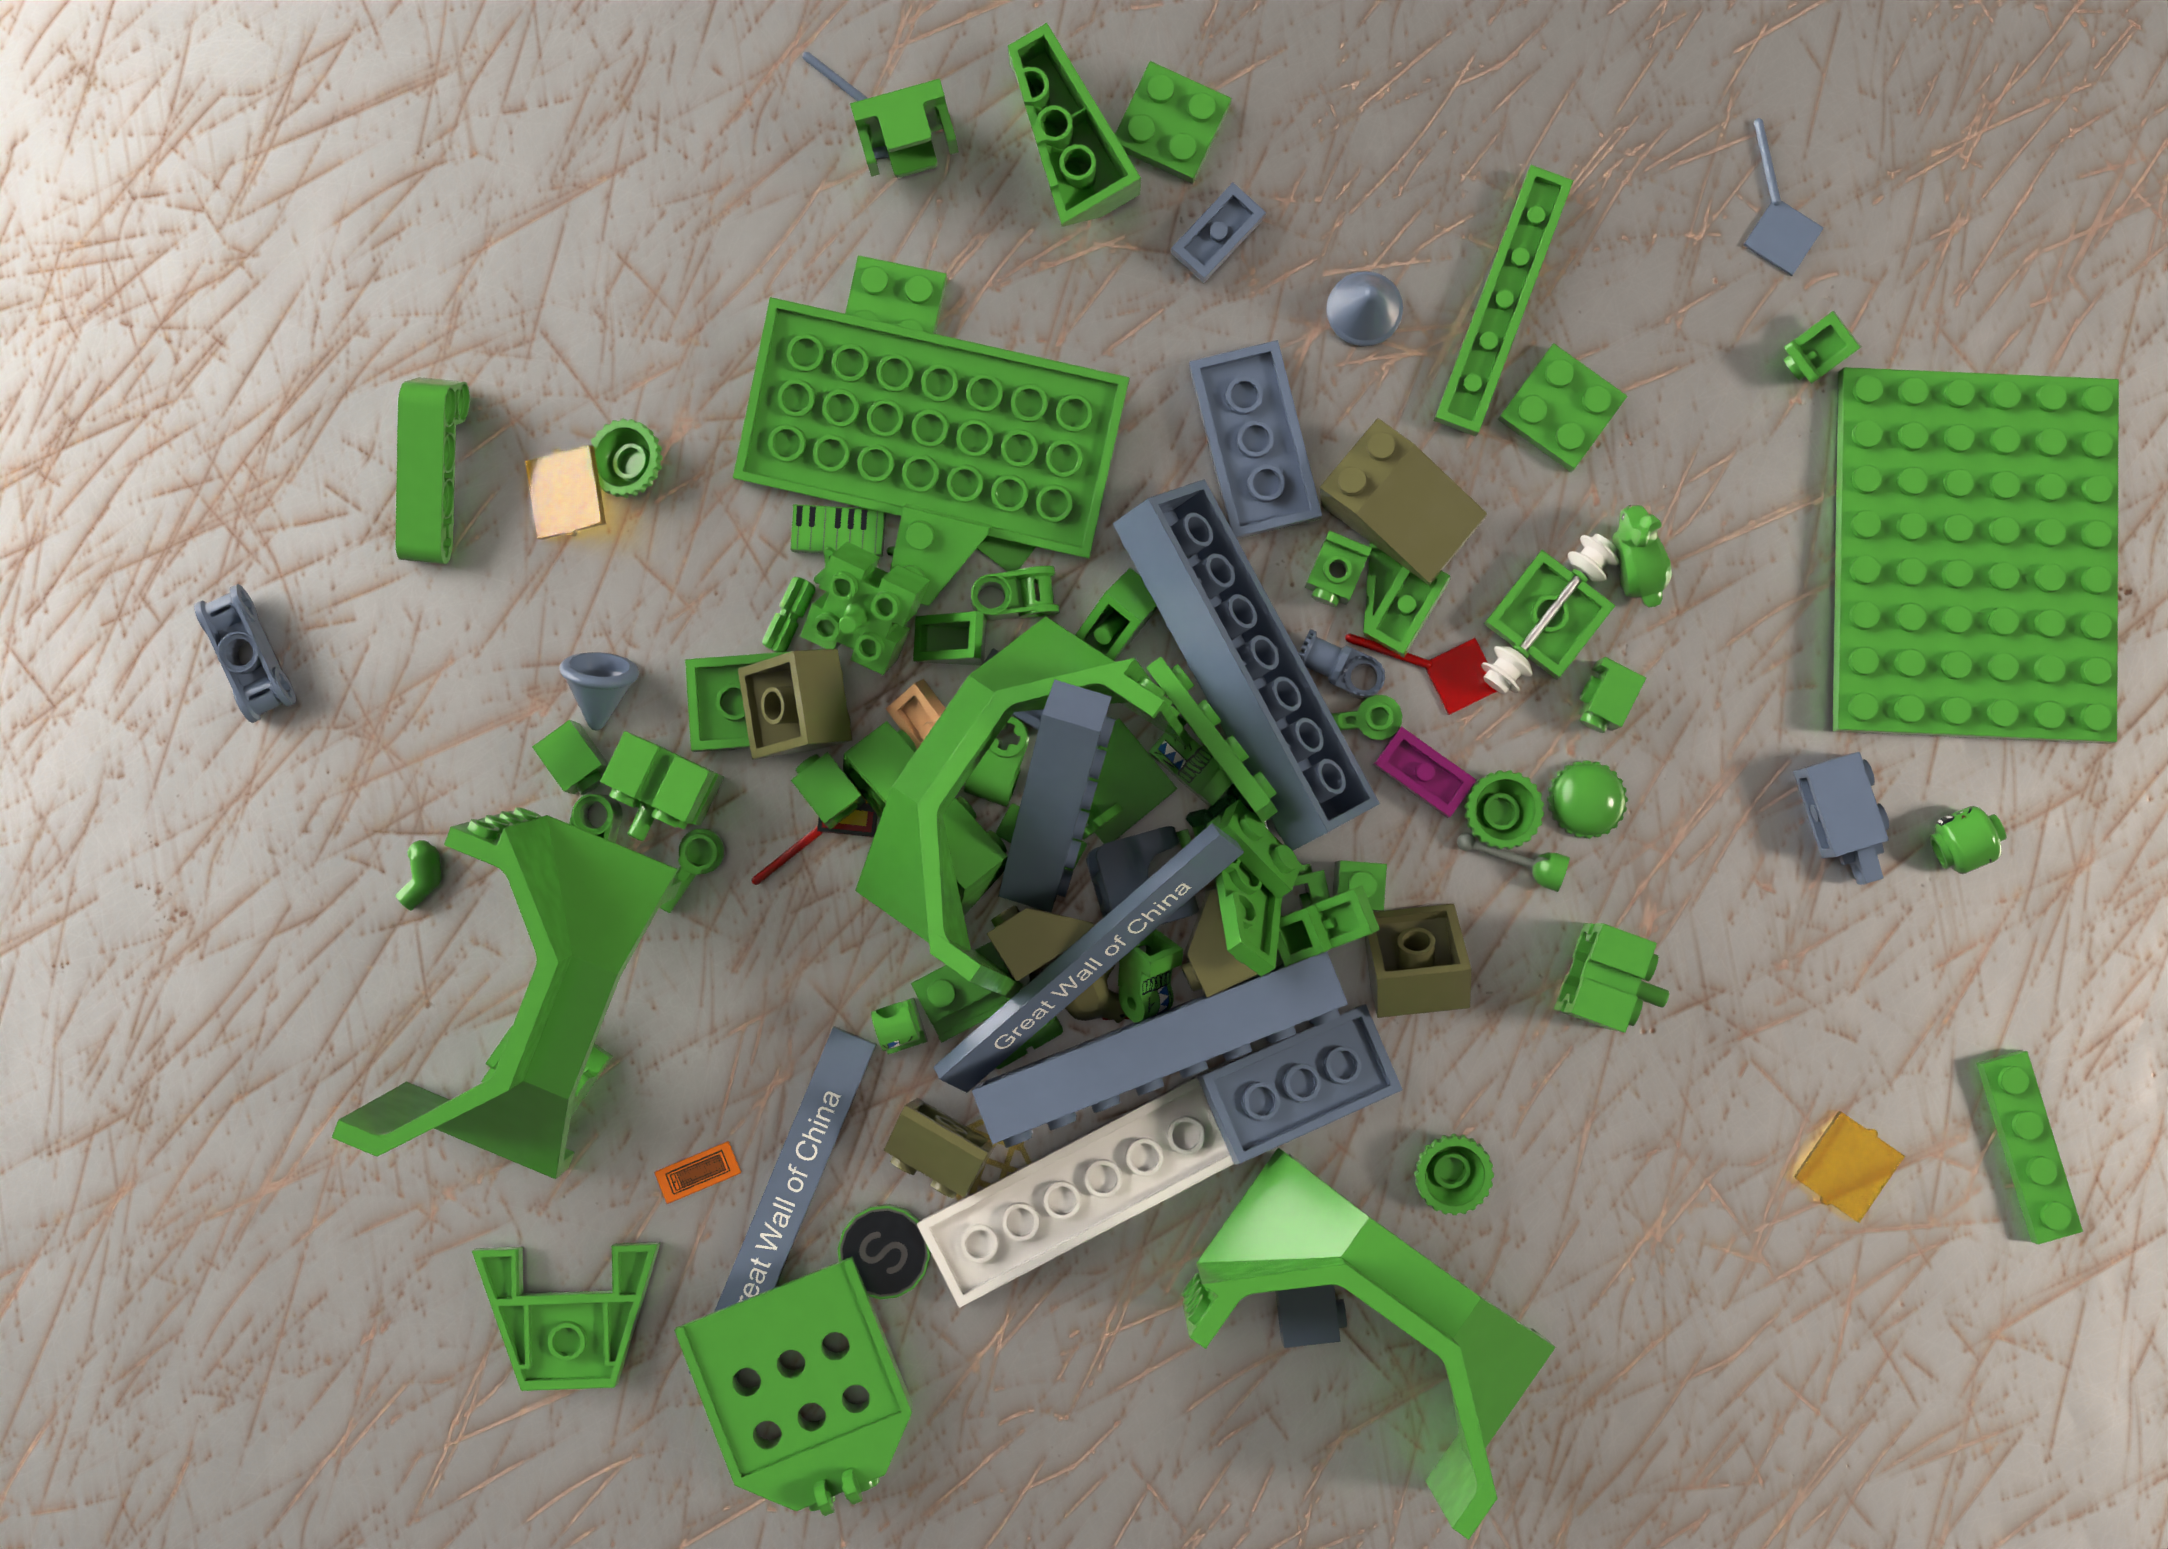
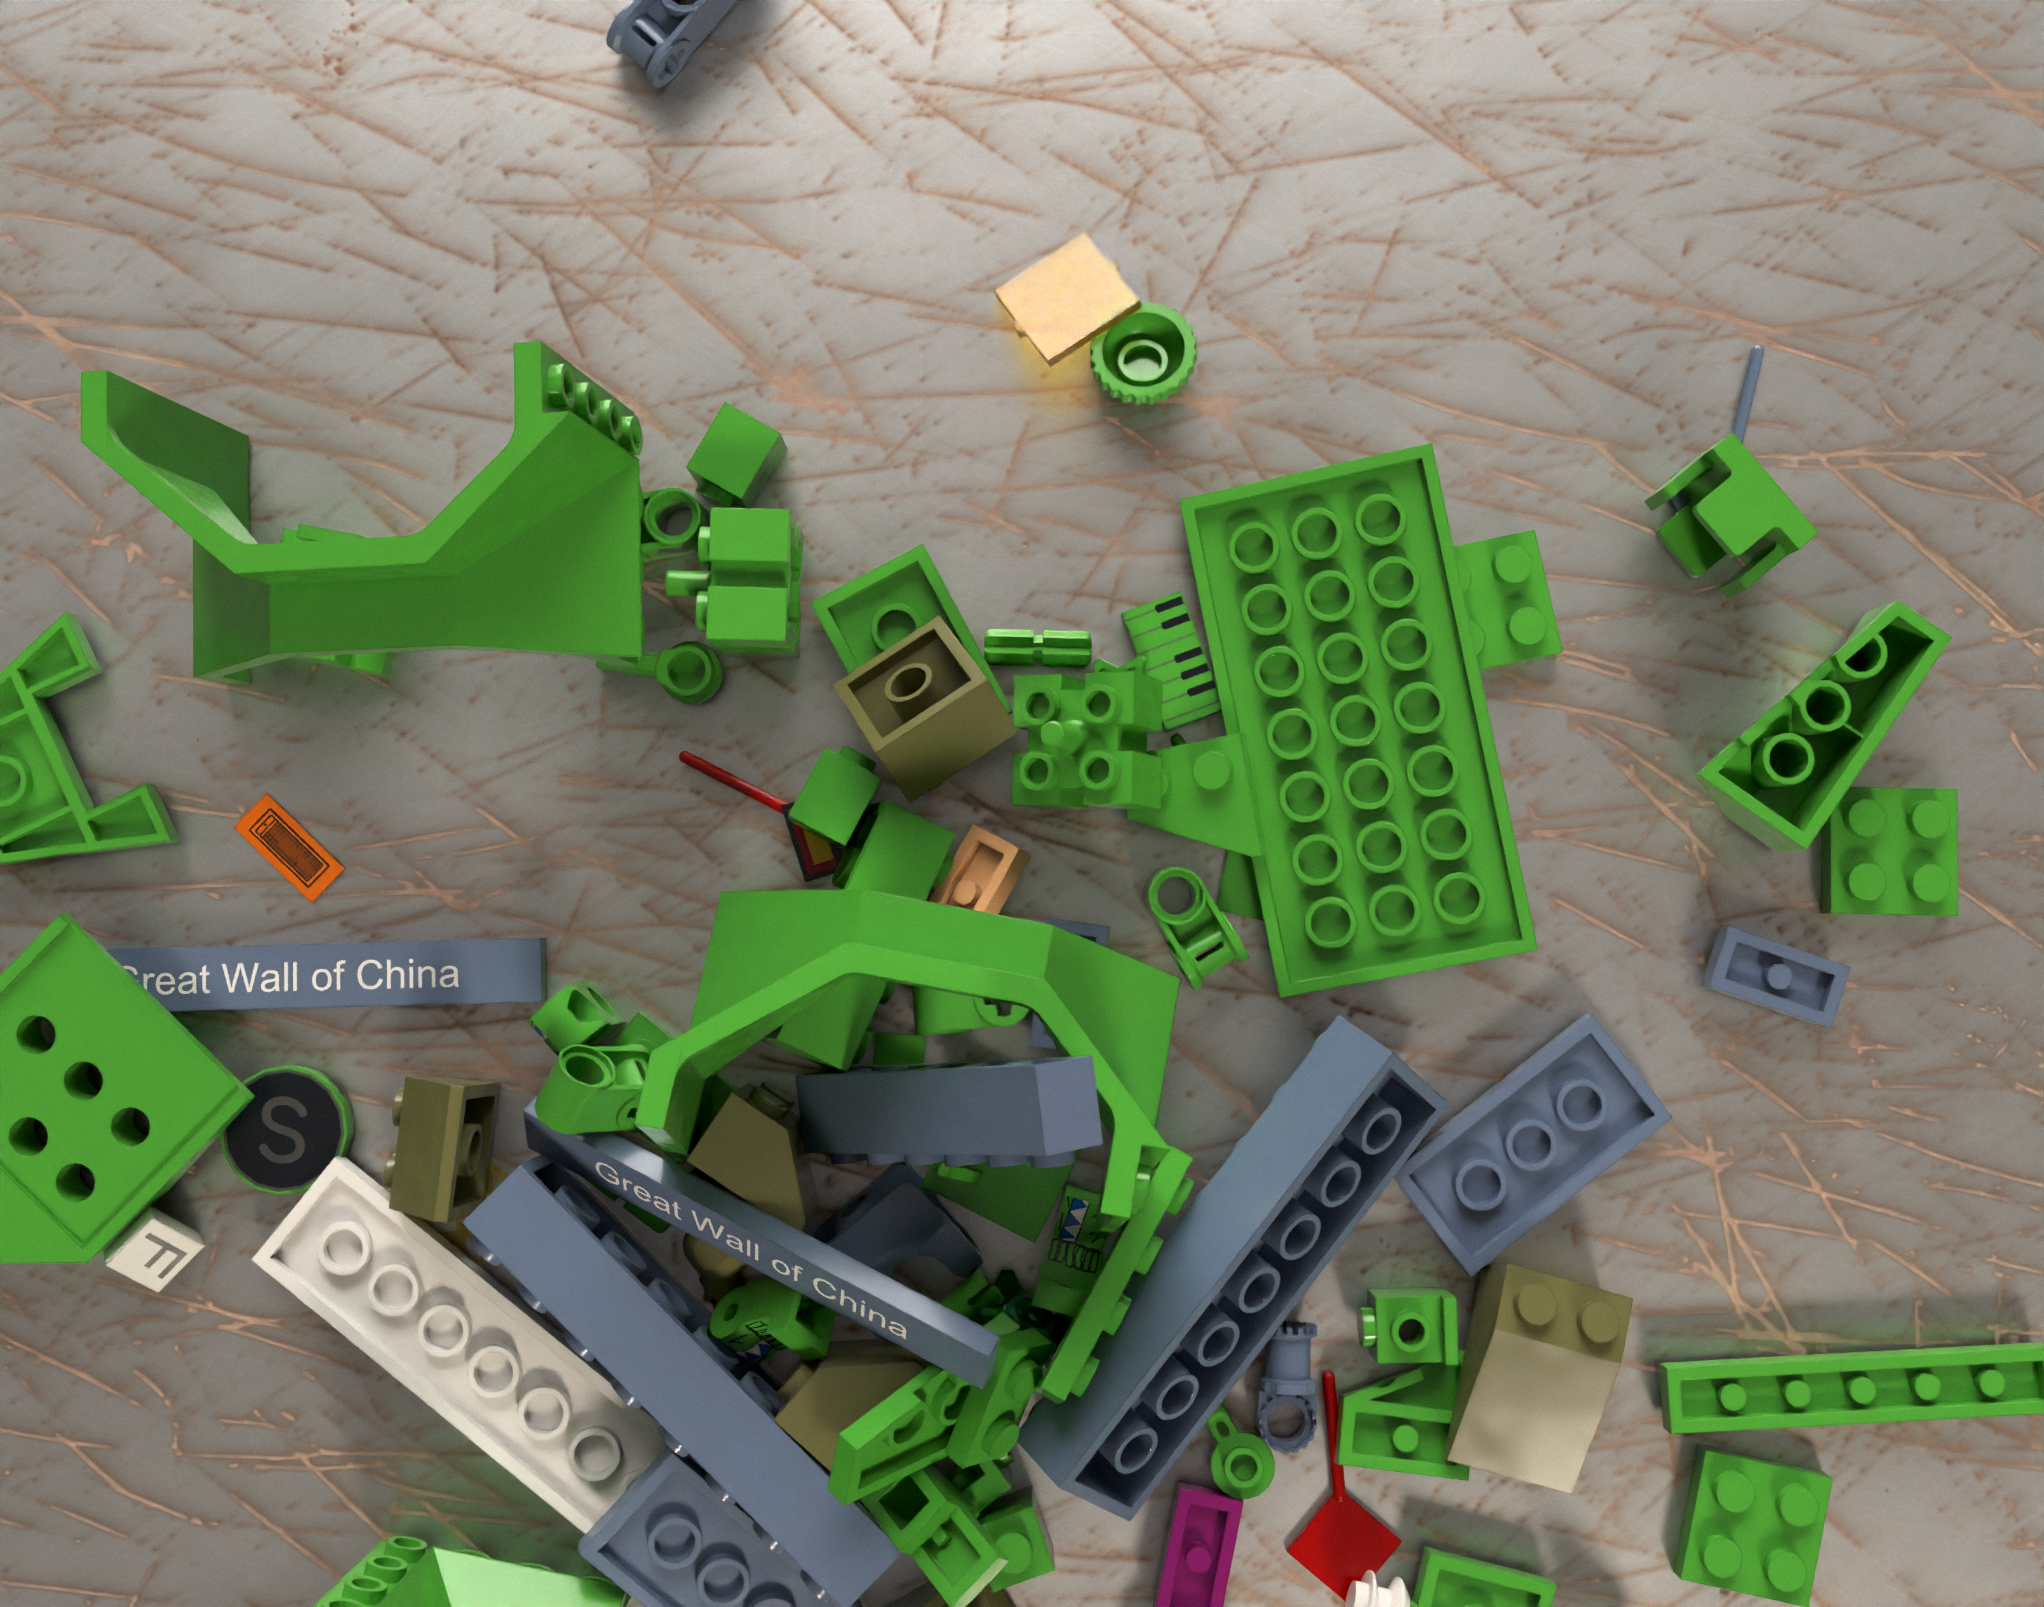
camera: 55 degrees right, 0 degrees up
bright green beam [395,377,470,564] -> none
bright green arm [395,840,442,911] -> none
sand blue hat [559,652,639,731] -> none
bright green slope [913,611,987,666] -> none
bright green slope [1075,568,1158,661] -> none
sand blue hat [1326,271,1403,347] -> none
none -> white tile [103,1206,204,1293]
none -> bright green piece [534,1044,651,1135]

